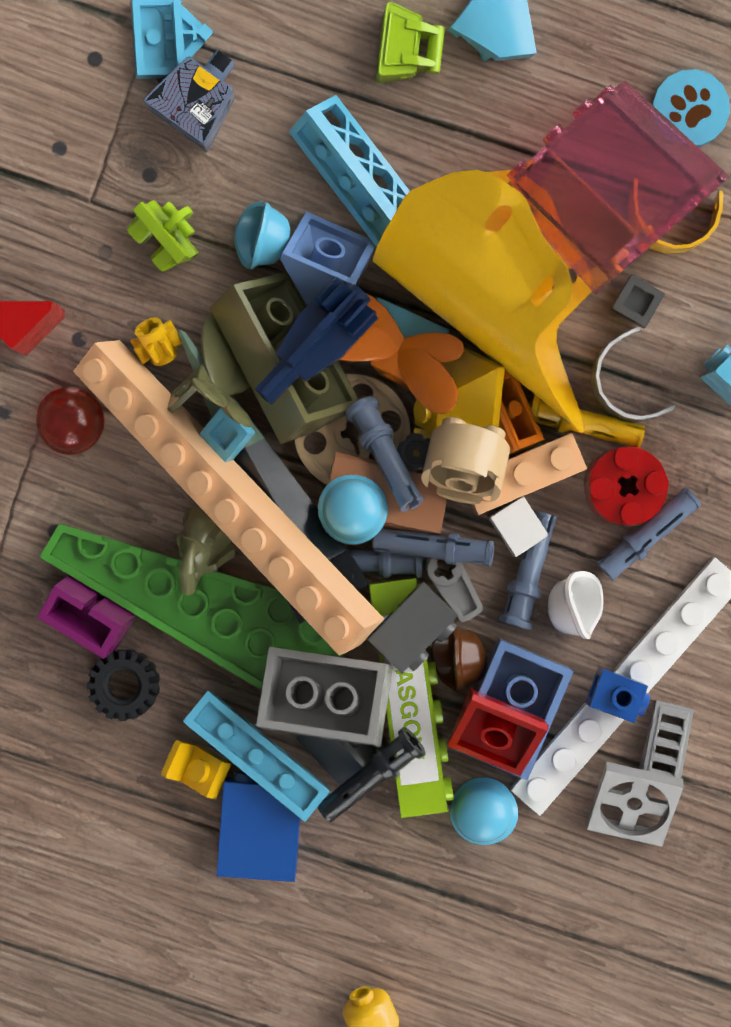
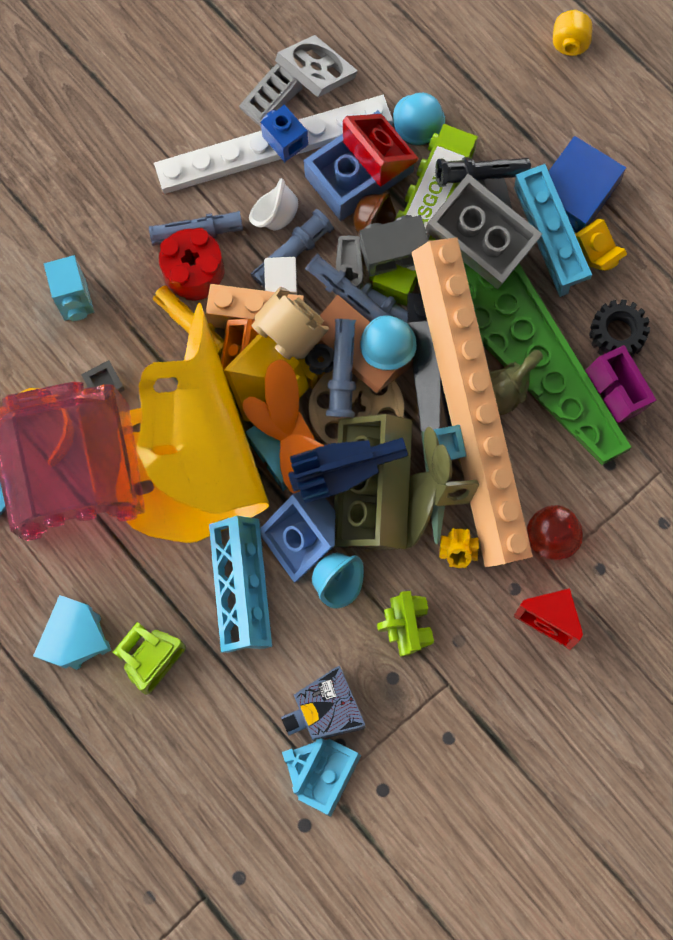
camera: 145 degrees left, 15 degrees down
light grey piece [590,327,676,423] -> none

